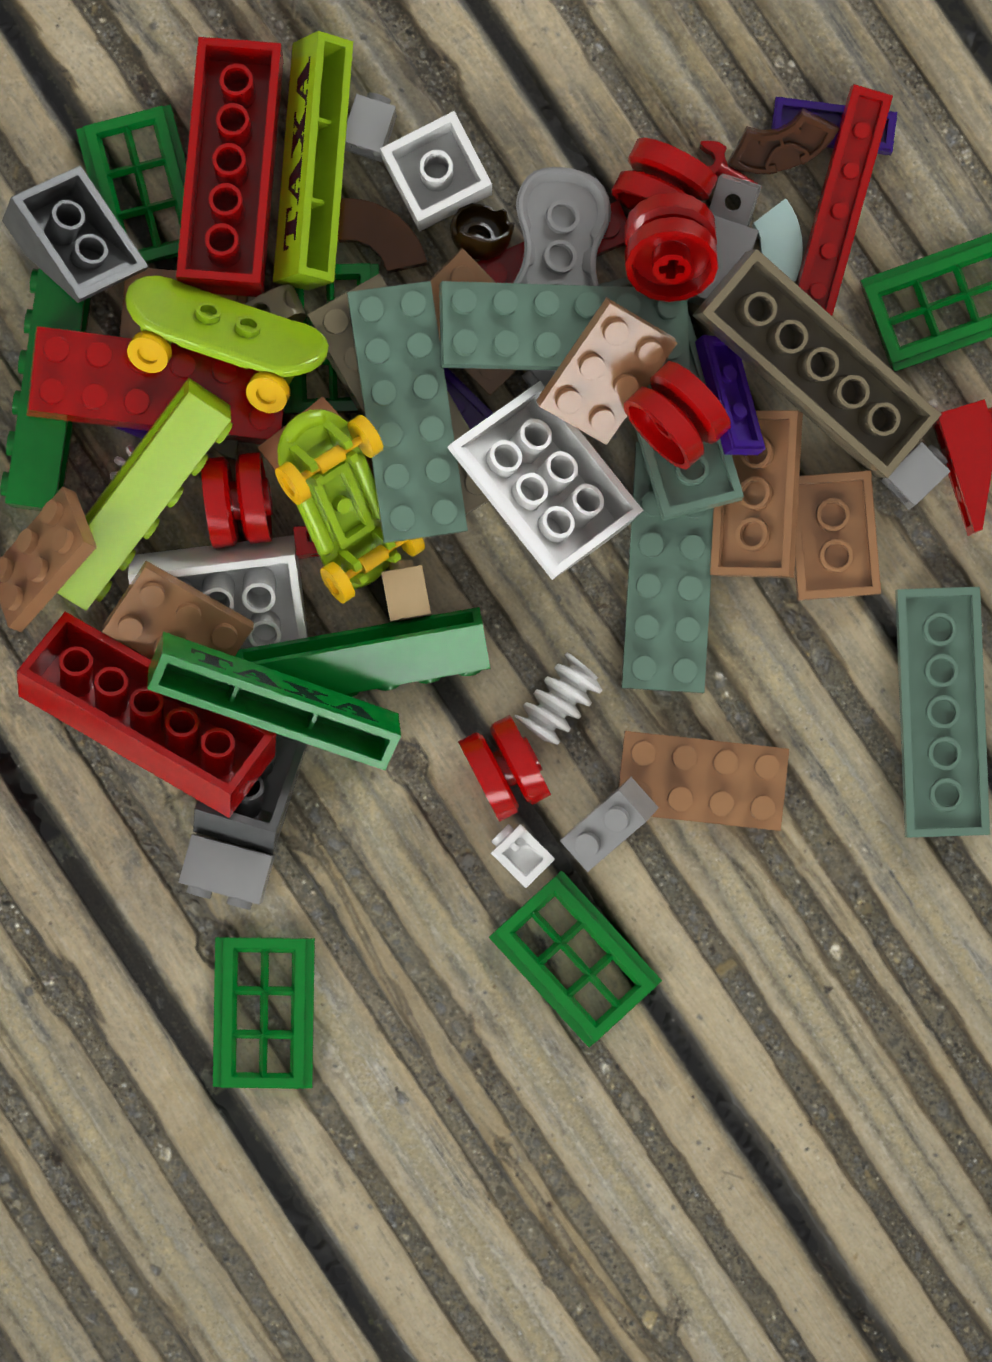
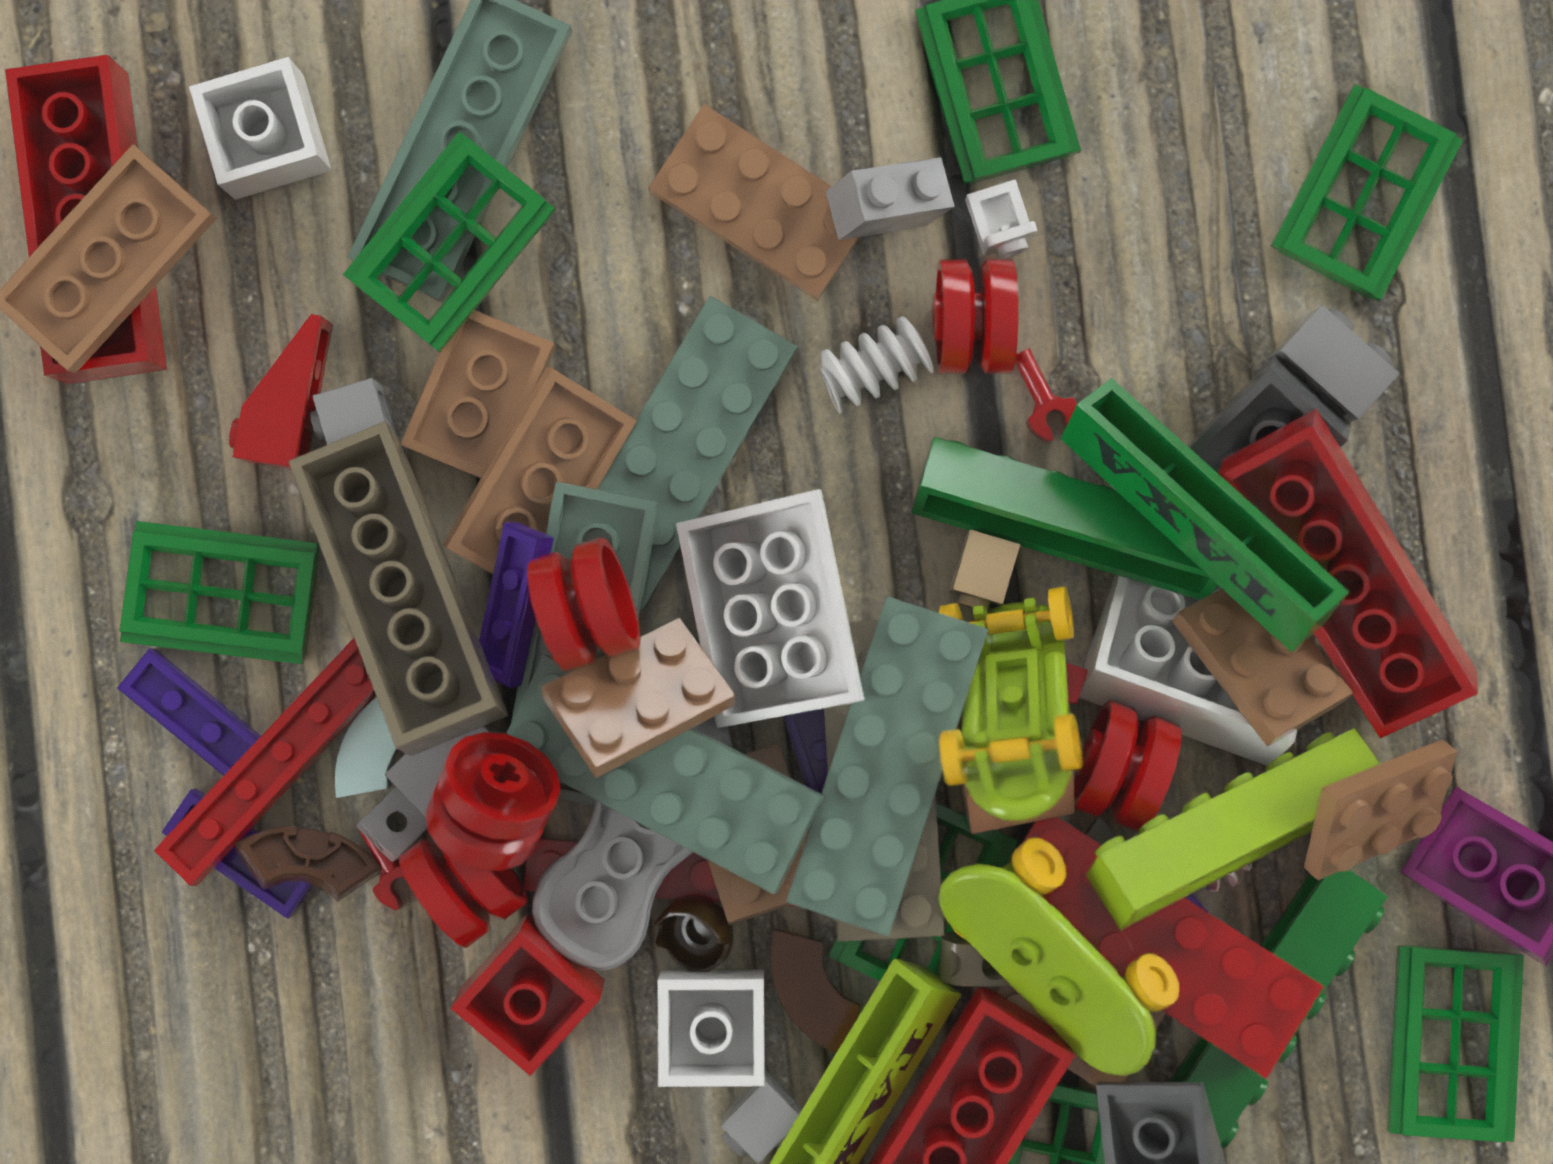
camera: 145 degrees left, 0 degrees up
none -> dark purple tile [117,648,261,776]
none -> green piece [342,132,556,353]
none -> red brick [450,913,605,1076]
none -> red bar [1015,348,1077,443]

